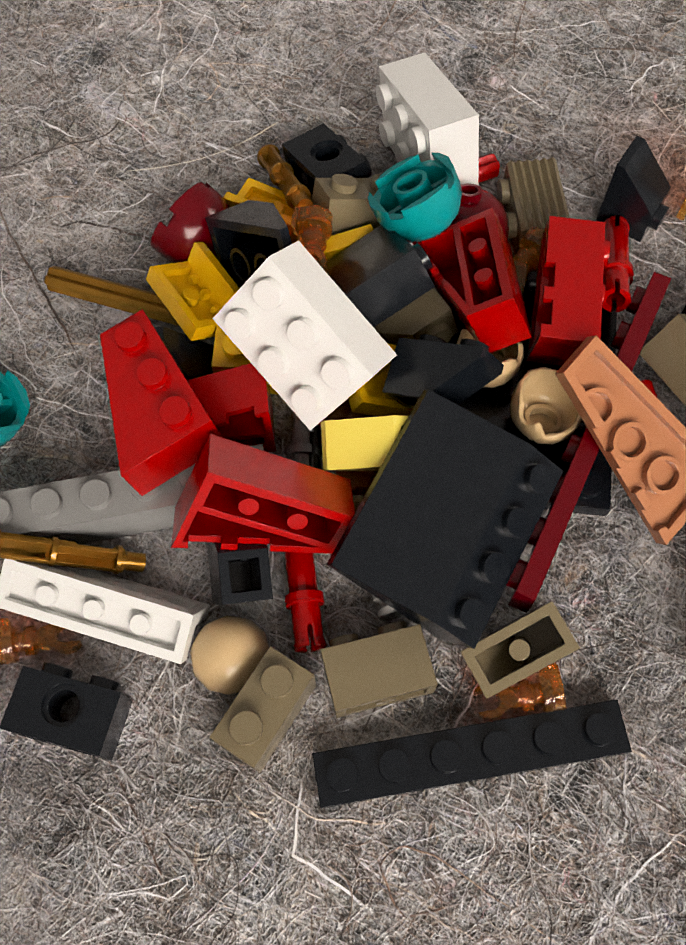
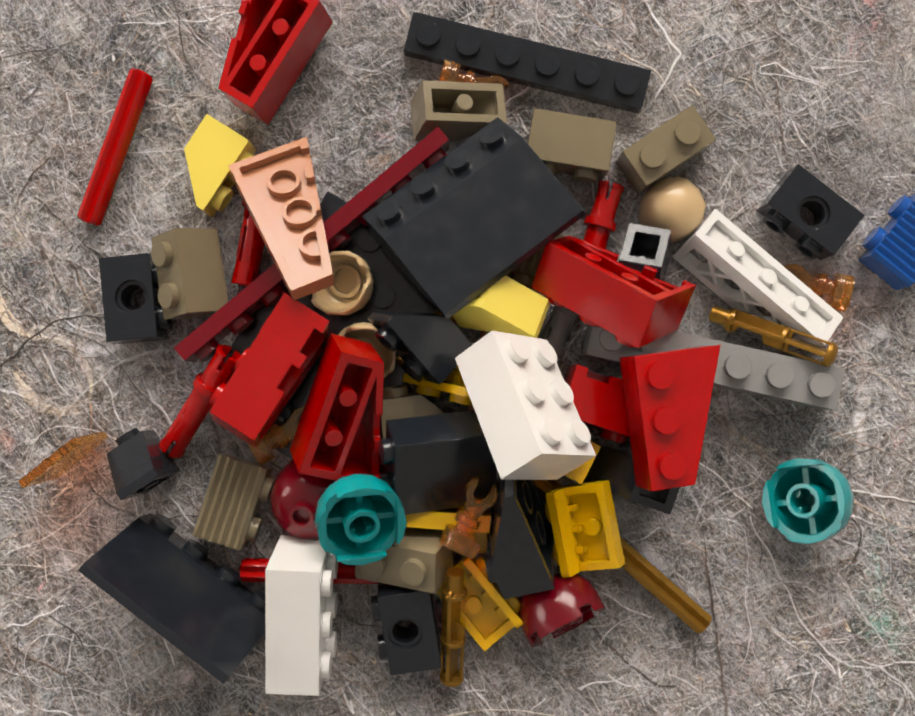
camera: 160 degrees left, 20 degrees up
none -> black slope [78,513,265,684]

